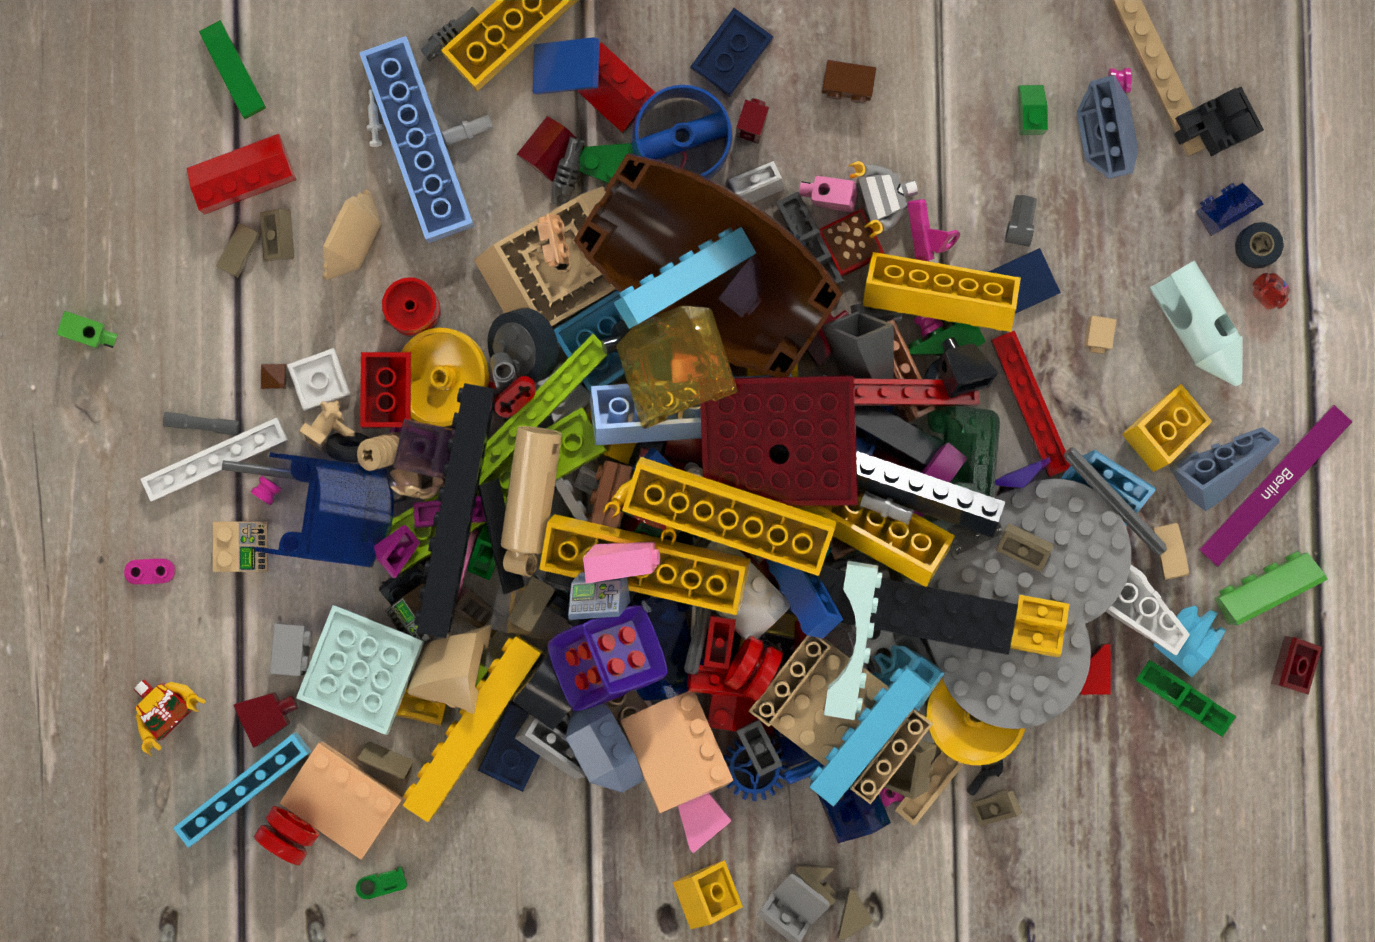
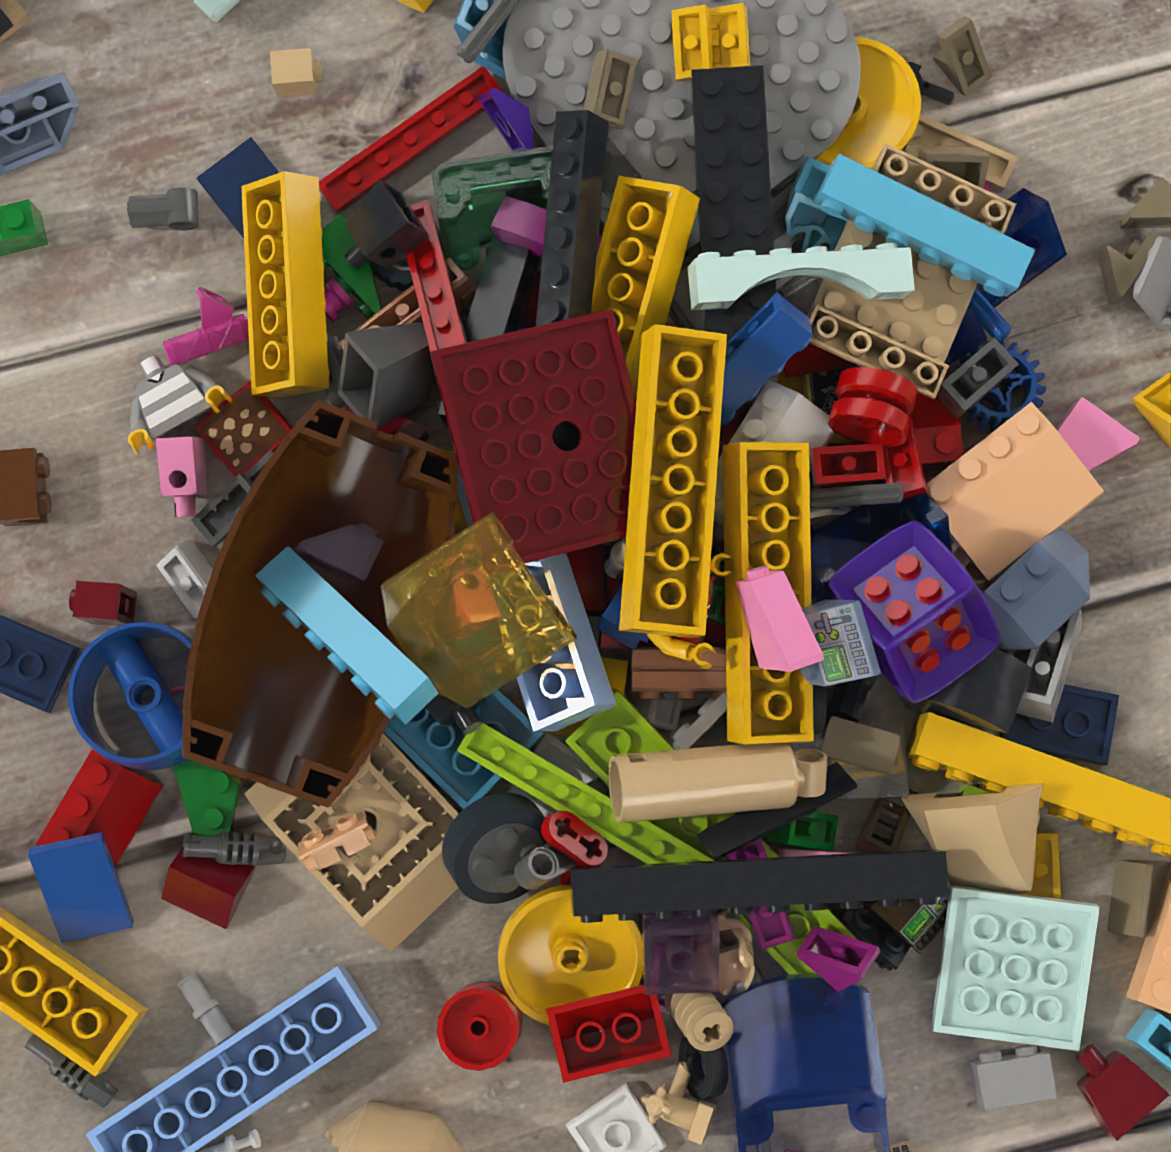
camera: 100 degrees left, 5 degrees down
light grey pin [860,491,914,525] -> none

